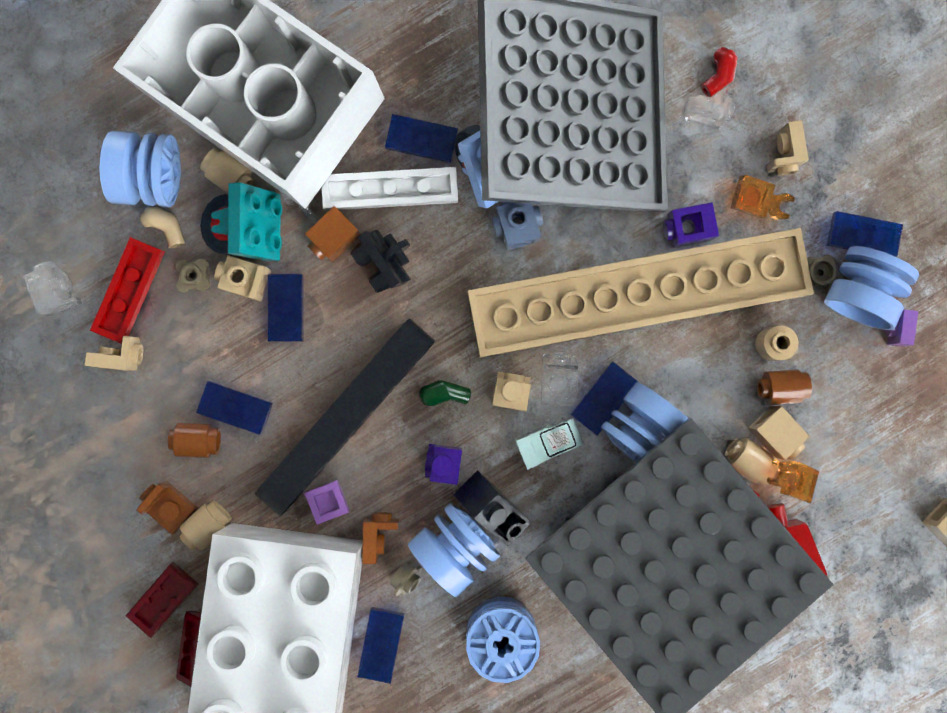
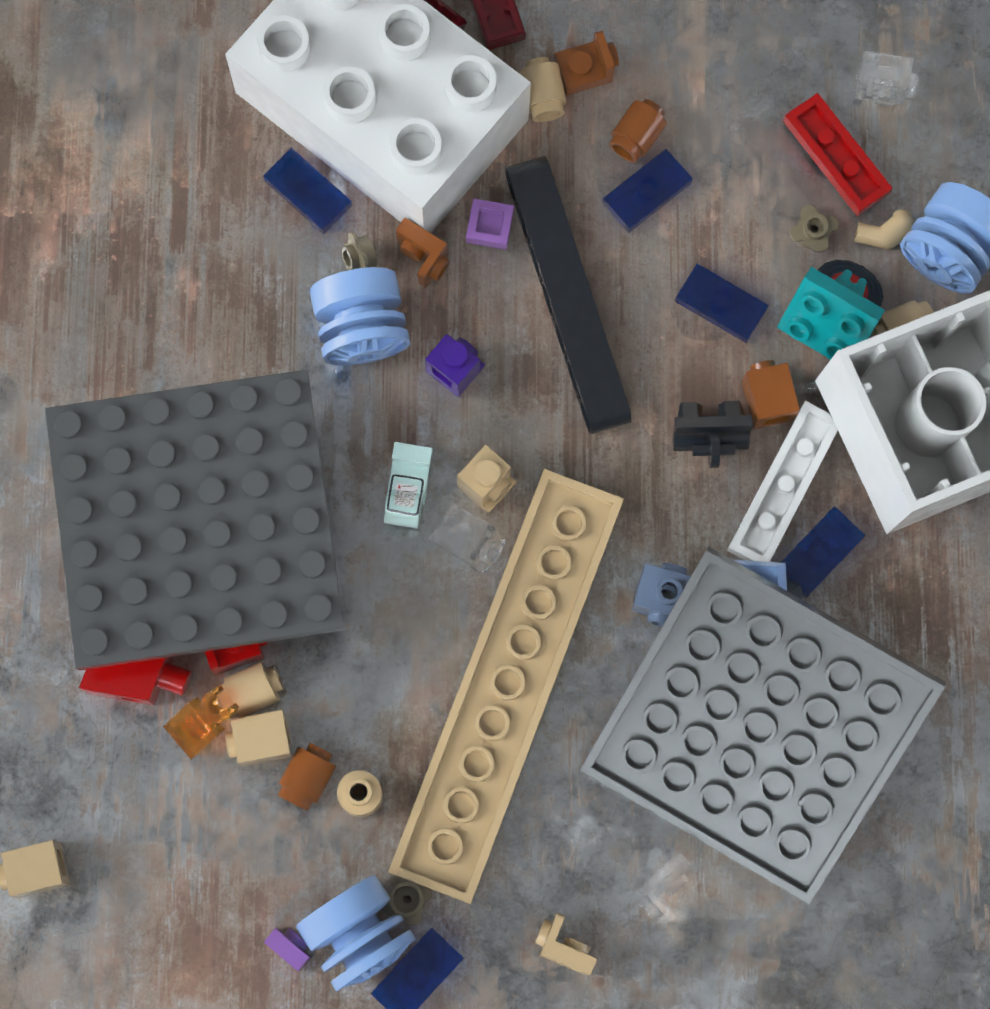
camera: 120 degrees right, 10 degrees down
tan bracket [85,336,143,371] -> none
tan brick [214,255,272,302] -> none
dark green arm [419,380,471,406] -> none
black slope [453,470,531,546] -> none
light blue wheel [466,596,540,683] -> none
clear blue plate [570,361,638,436] -> none
light blue wheel [601,382,688,462] -> none
dark purple brick [663,202,719,247] -> none
red arm [701,47,738,98] -> none
clear orange plate [730,175,795,220] -> none

